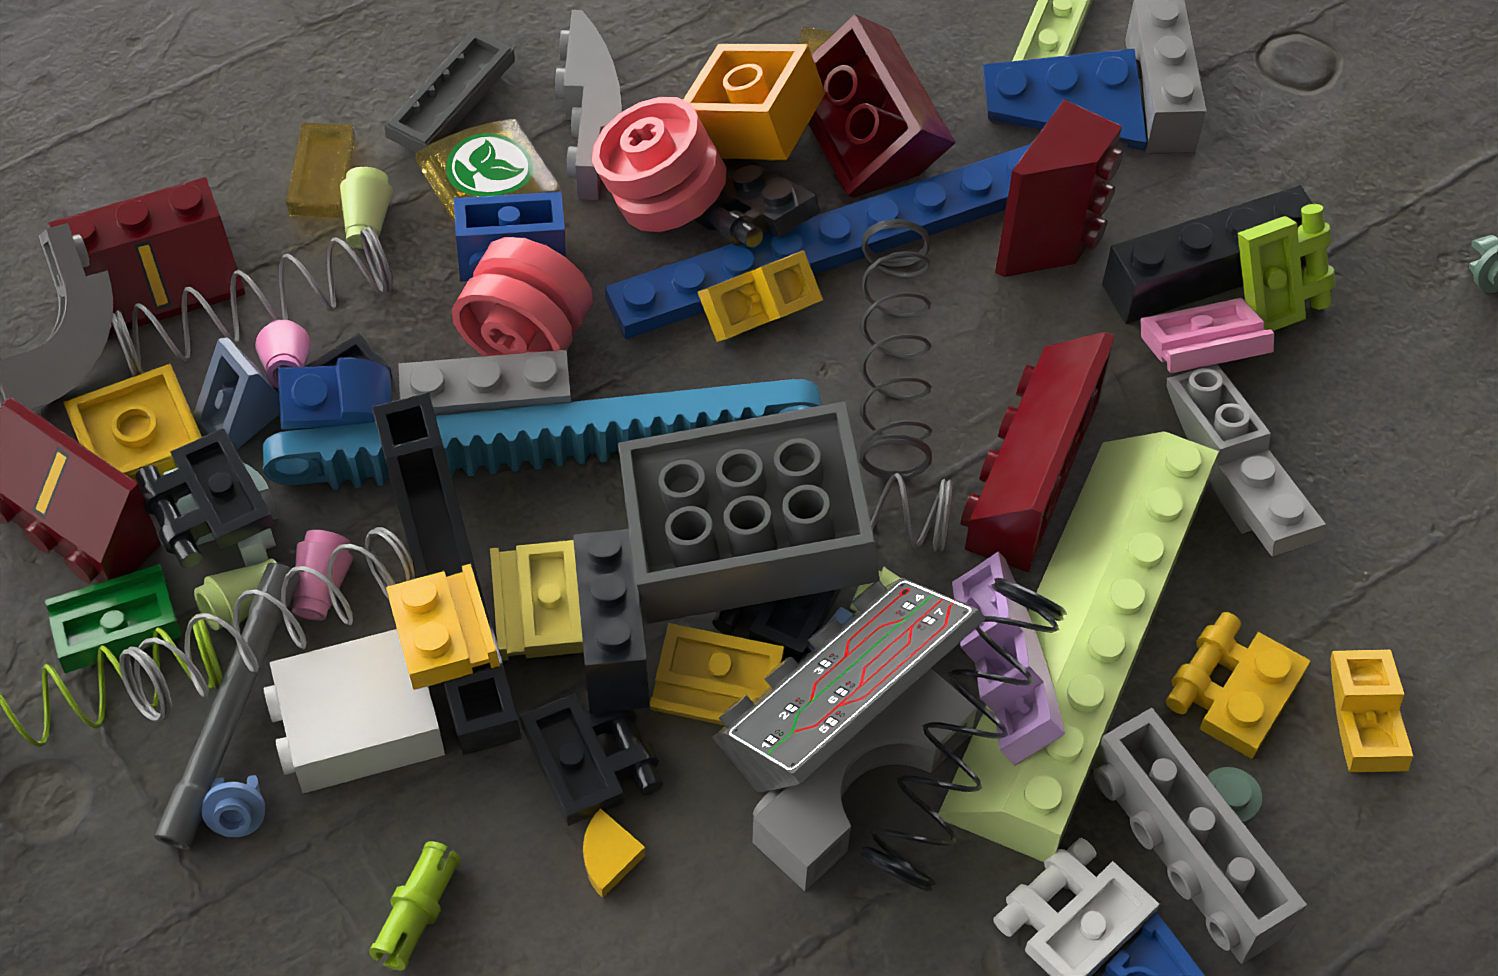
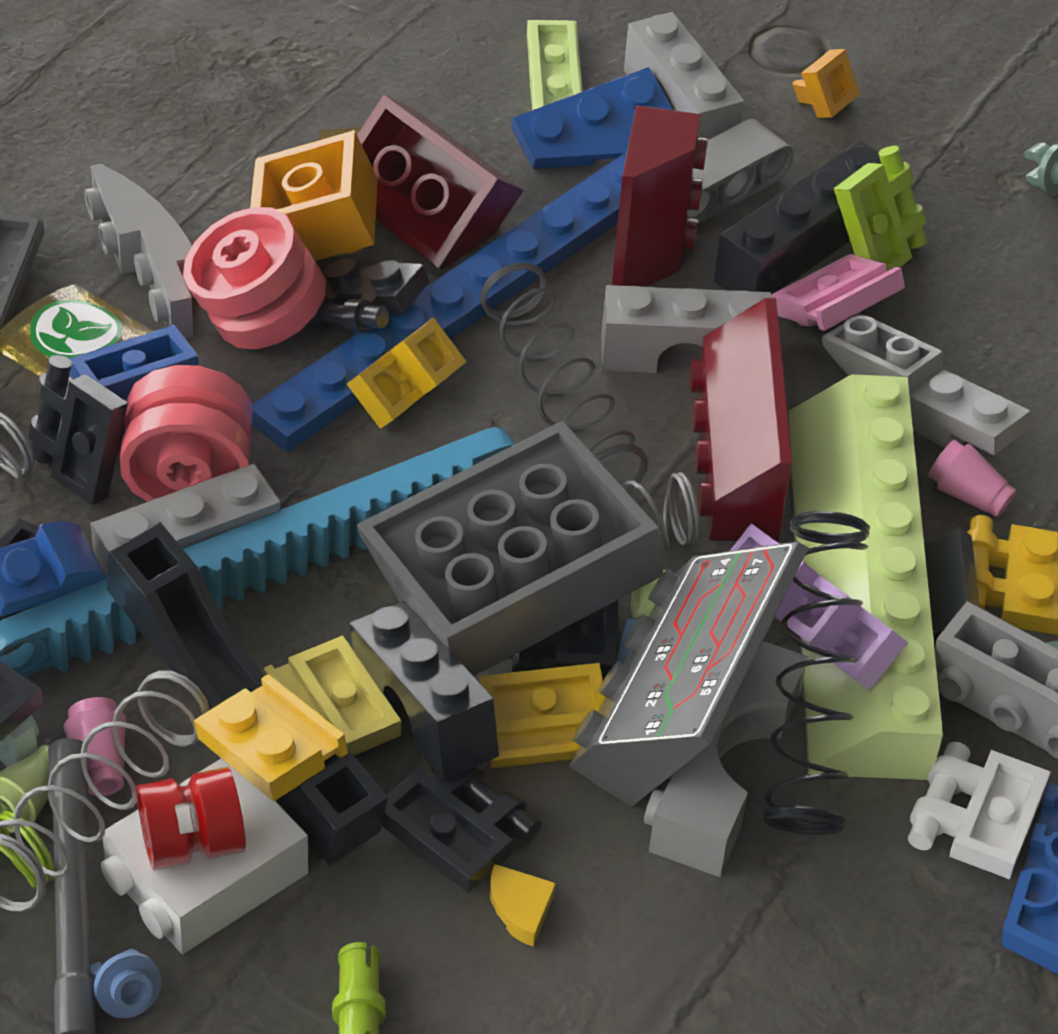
camera: 25 degrees left, 10 degrees down
none -> black plate [28,355,128,505]
none -> red wheel [136,767,246,871]
none -> light grey arch [601,285,771,373]
none -> light grey beam [688,119,794,225]
none -> light orange tile [792,49,861,118]
none -> black tile [924,526,980,649]
none -> bright pink cone [928,440,1017,518]

